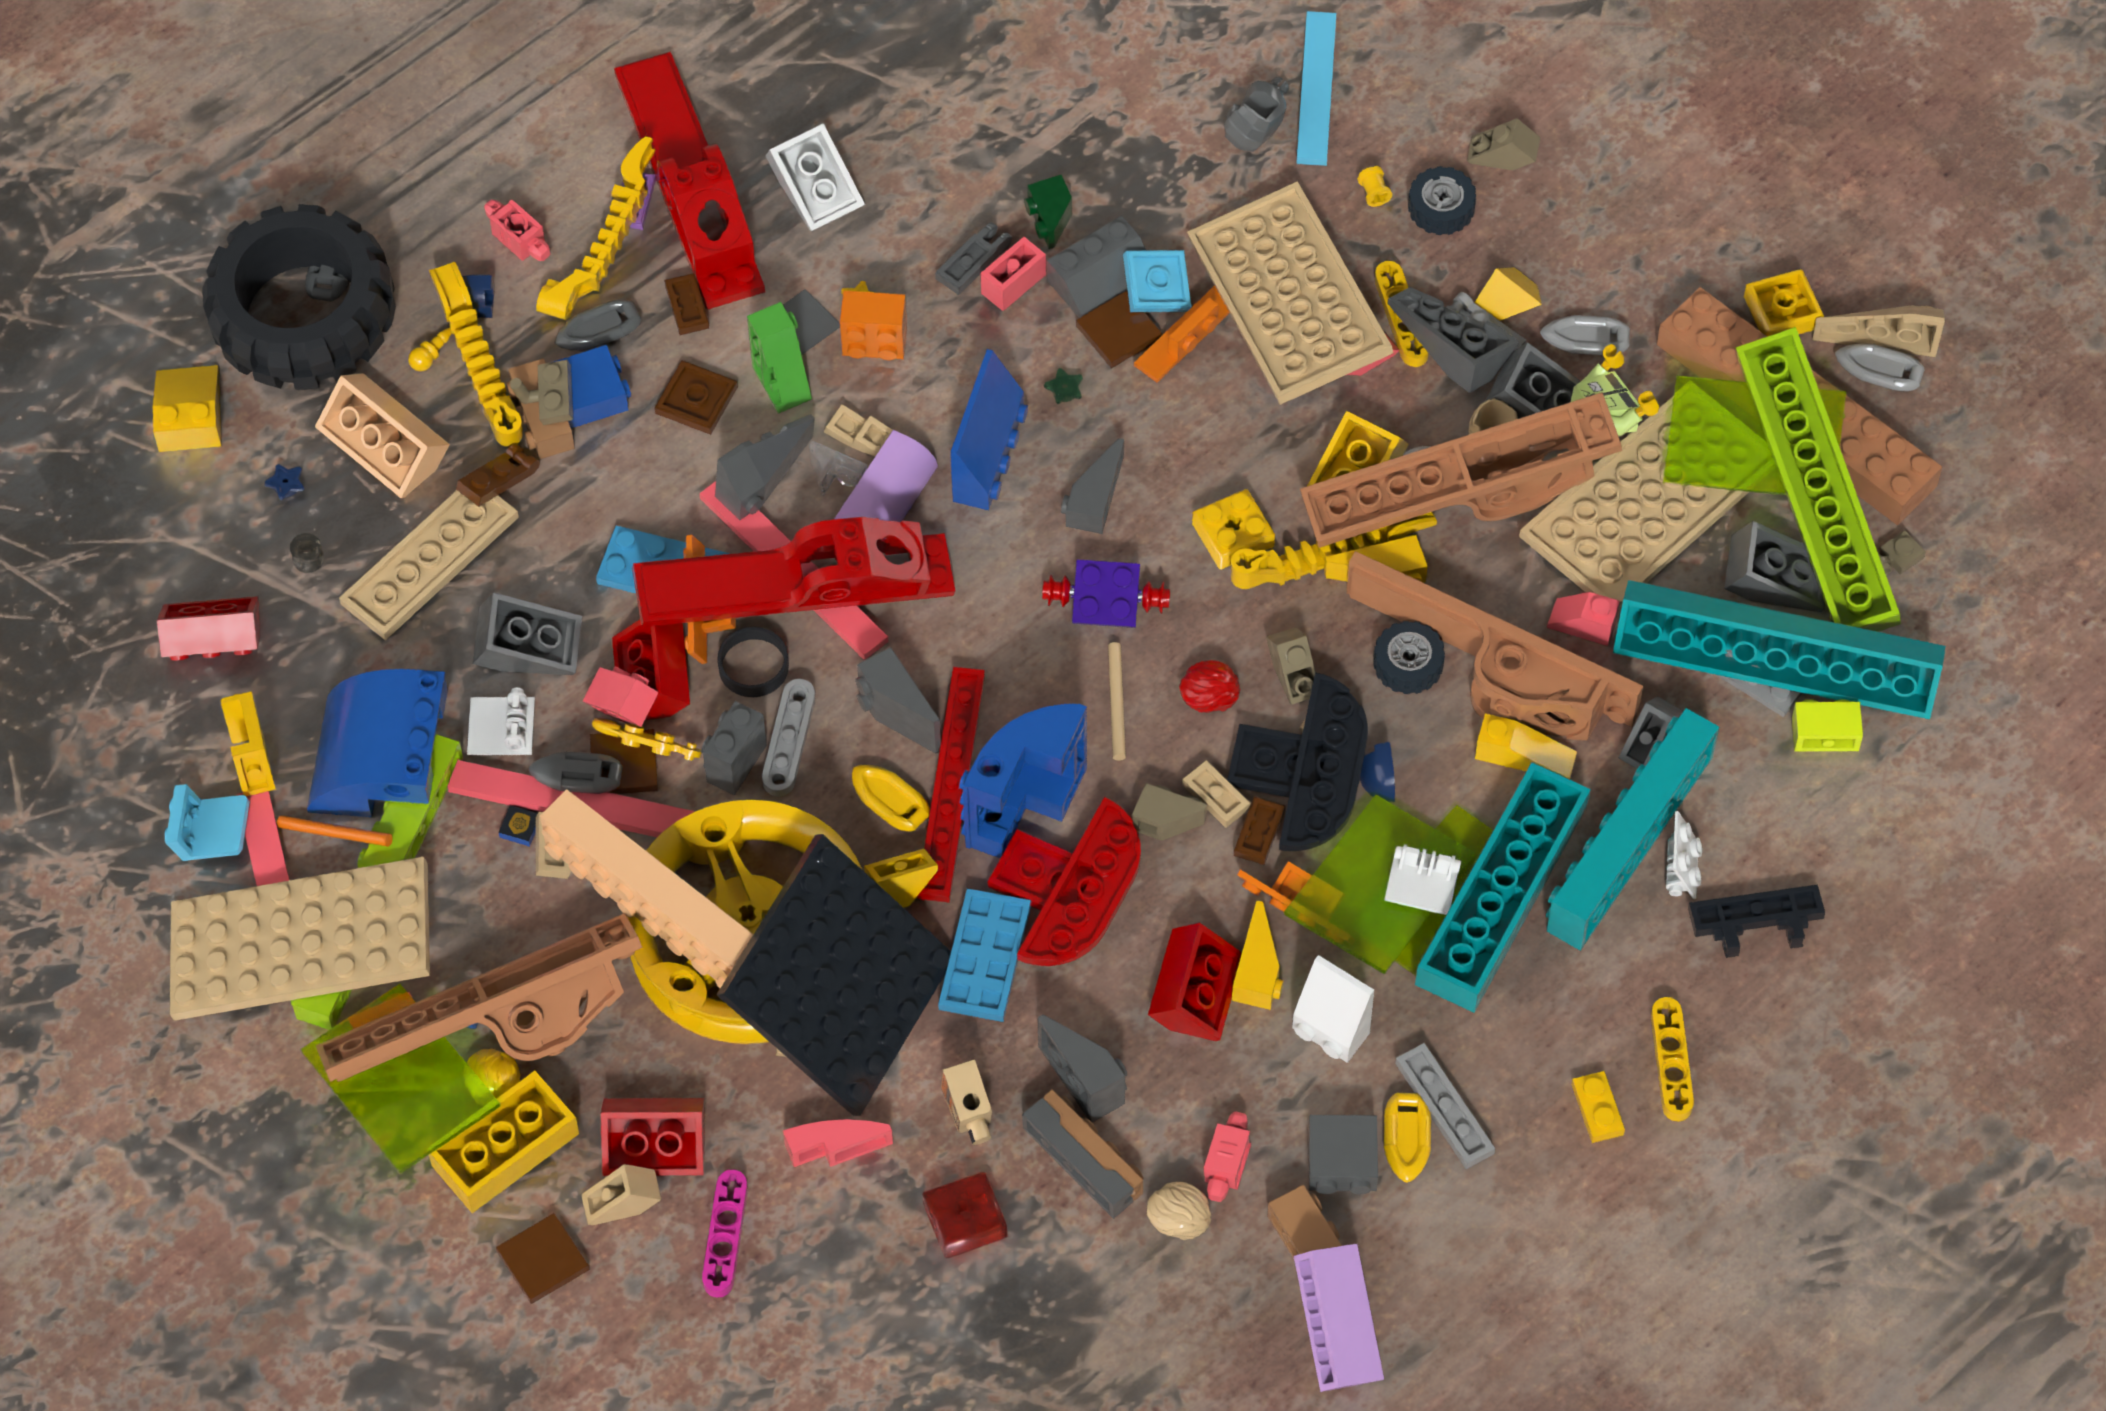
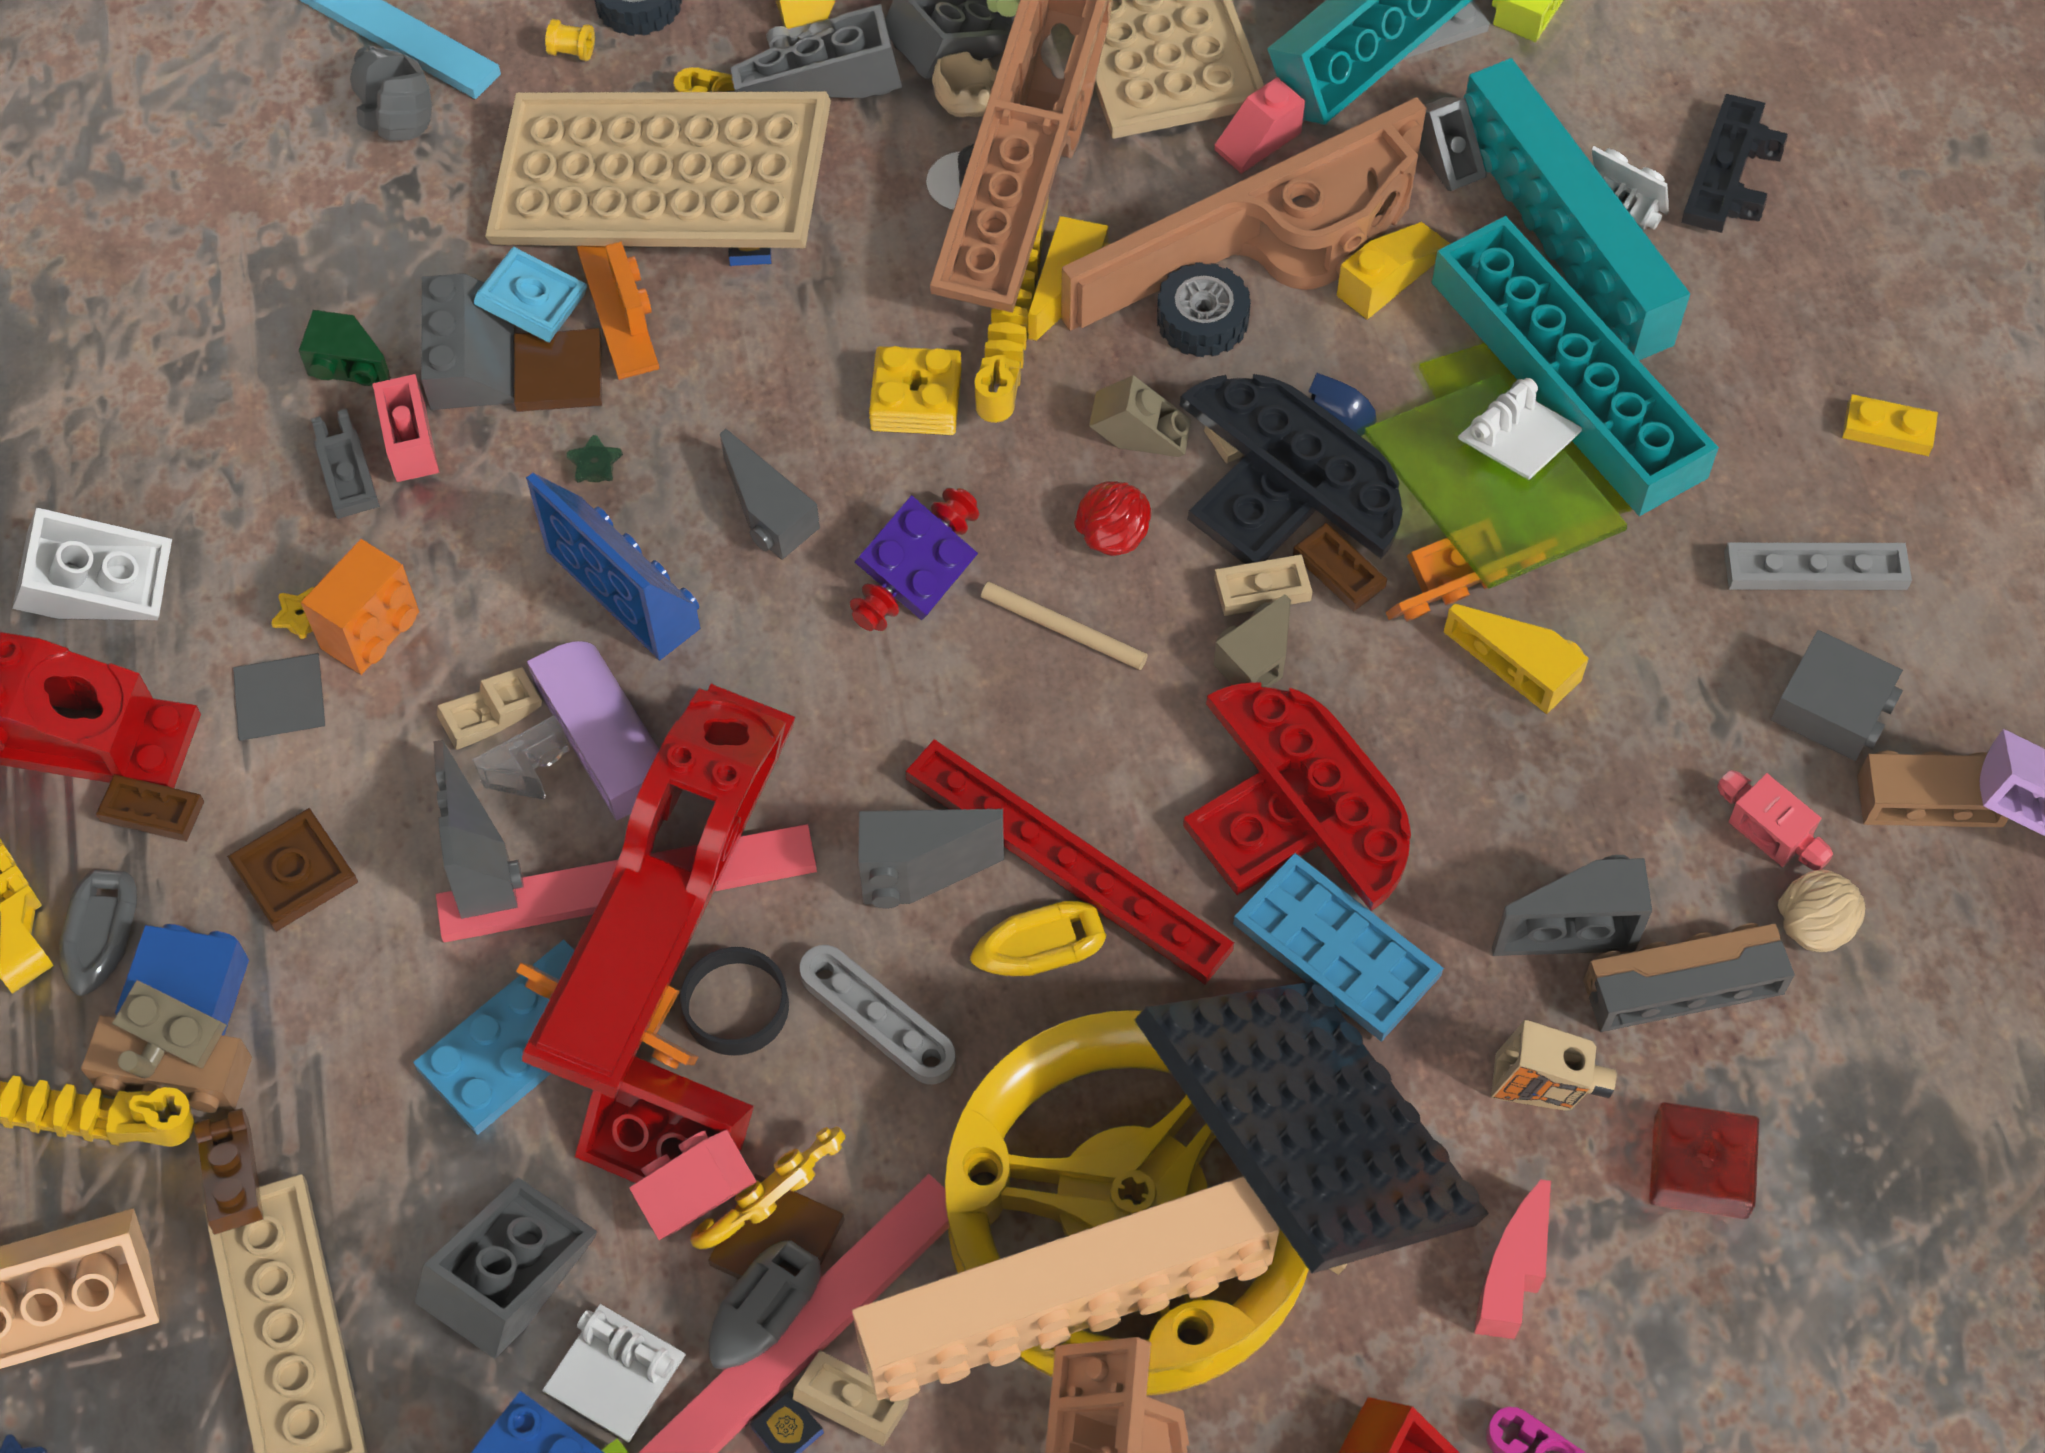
camera: 60 degrees left, 0 degrees up
dark grey brick [701,701,767,795] -> none
bright green wedge [747,302,812,414] -> none
yellow slope [864,849,938,908] -> none
blue slope [959,704,1087,858] -> none
red slope [1148,922,1242,1041] -> none
white slope [1292,955,1374,1063] -> none
yellow slope [1307,411,1409,486] -> none
yellow piece [1384,1093,1431,1183] -> none
yellow beam [1651,997,1694,1122] -> none

